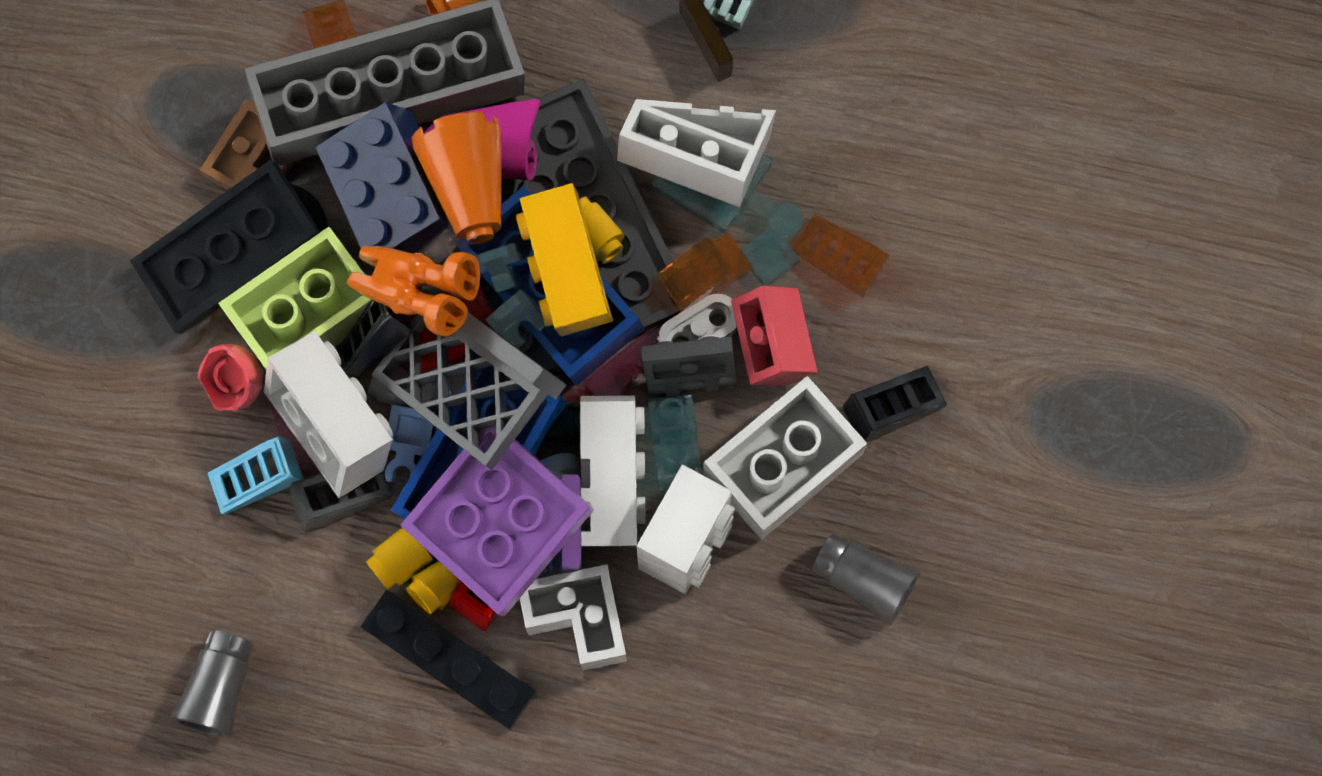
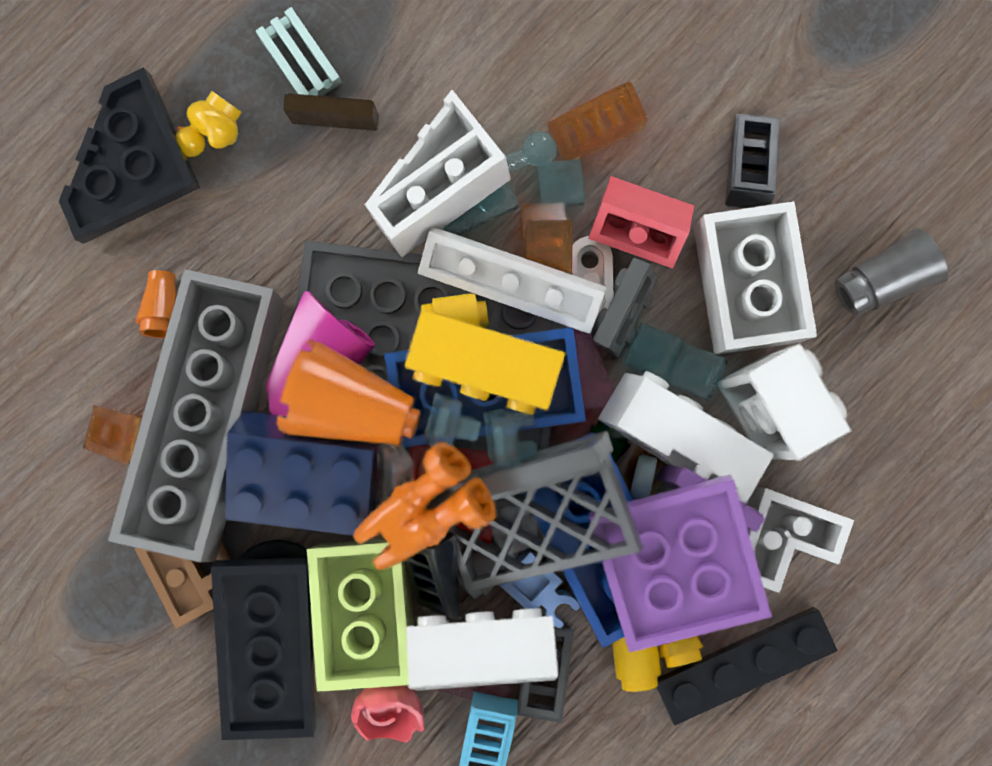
camera: 60 degrees left, 10 degrees up
none -> white plate [417,227,607,334]

